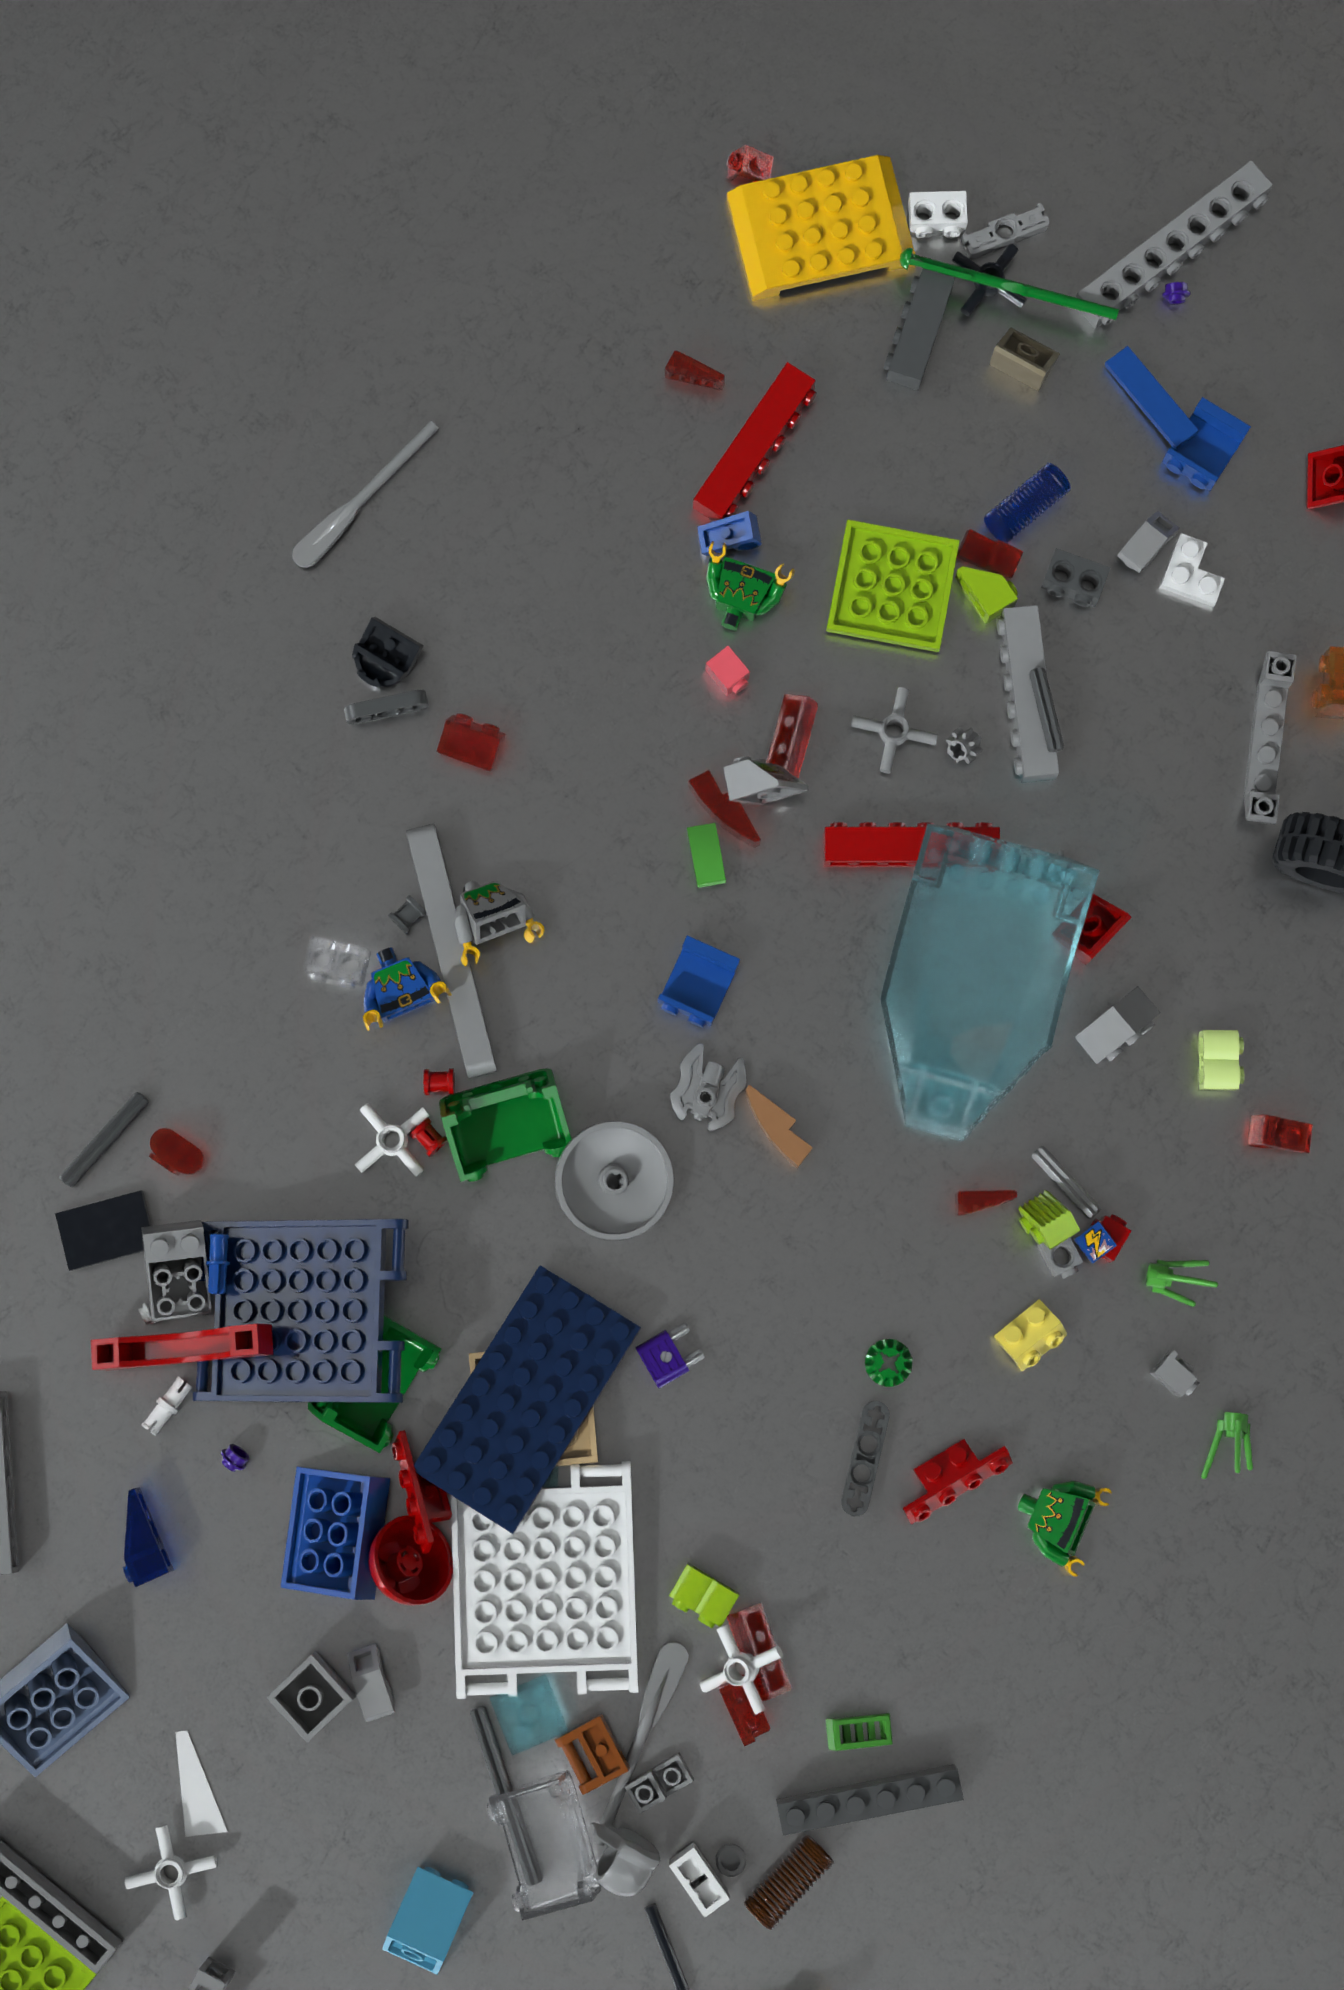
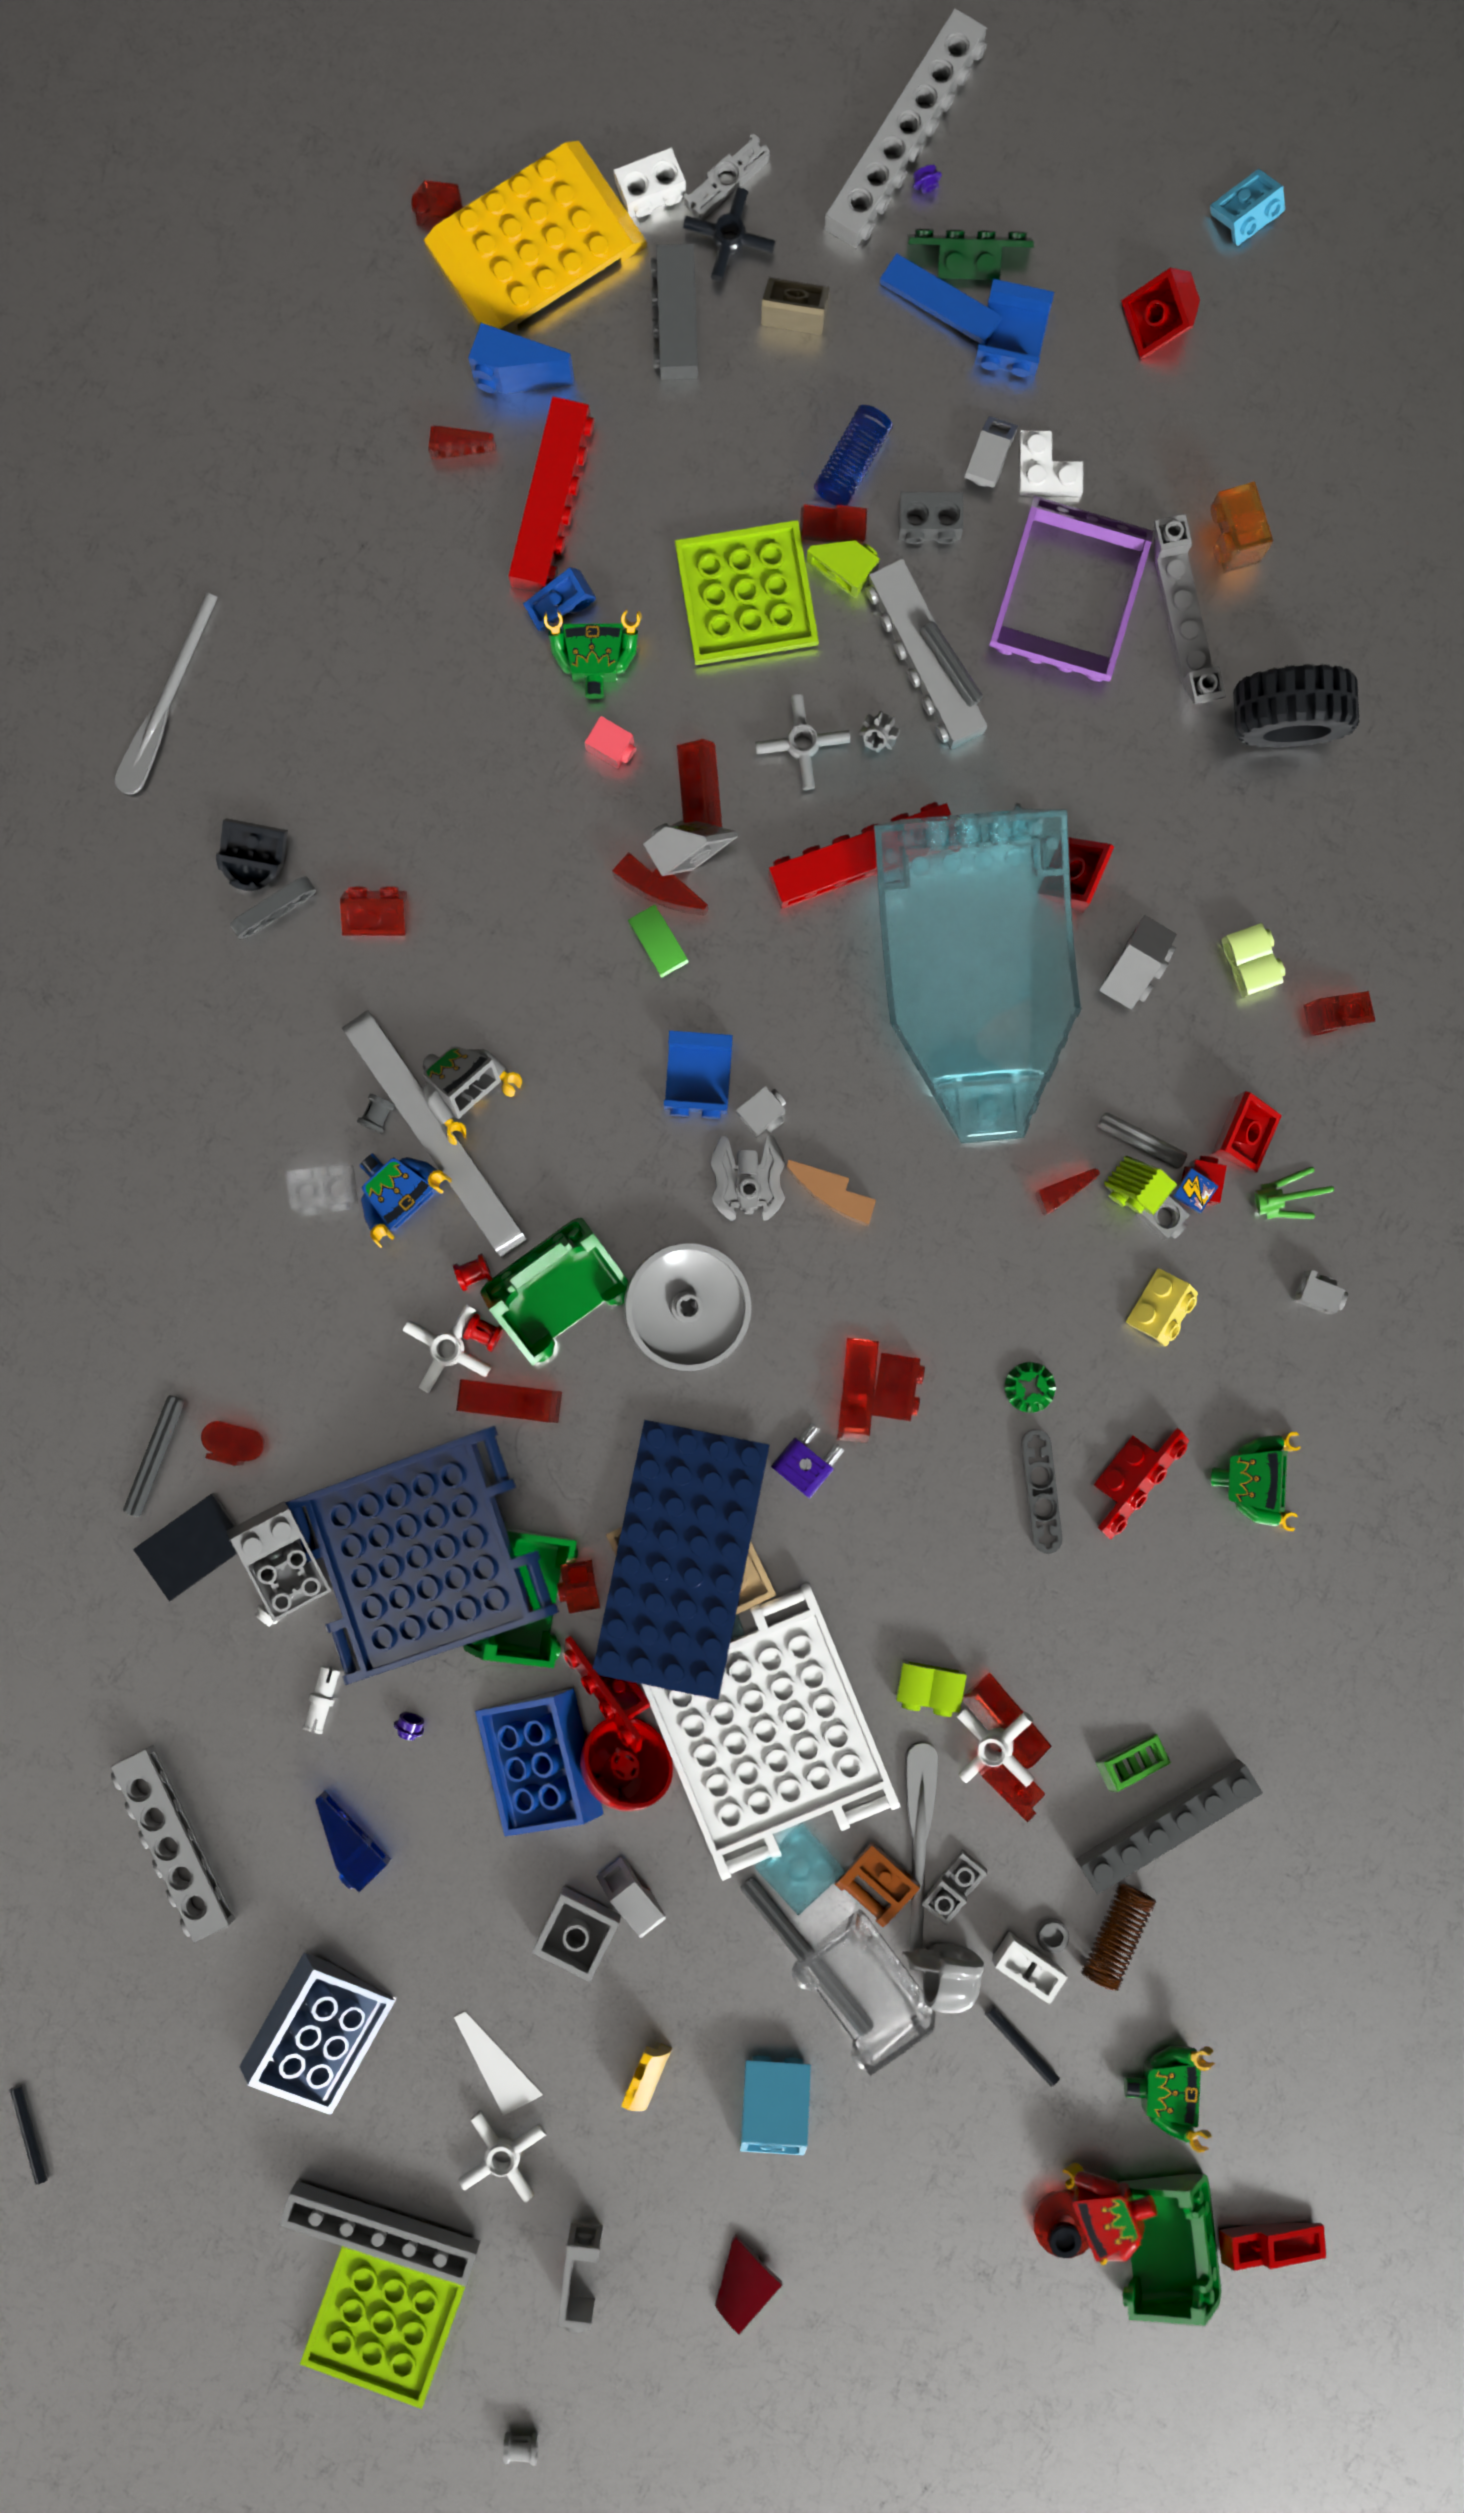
camera: 20 degrees left, 5 degrees up
red arch [91,1323,273,1371] -> none
blue axle [206,1234,230,1294] -> none
green bar [900,248,1119,320] -> none
bright green plant [1201,1412,1253,1479] -> none
none -> clear red slope [456,1379,562,1423]
none -> blue slope [468,323,575,394]
none -> clear red brick [557,1560,601,1614]
none -> yellow slope [621,2043,672,2111]
none -> light grey brick [736,1086,786,1137]
none -> clear red slope [836,1338,879,1443]
none -> clear red bracket [871,1353,925,1422]
none -> dark green bracket [907,229,1034,280]
none -> medium lavender window [989,496,1153,682]
none -> red slope [1211,1091,1282,1173]

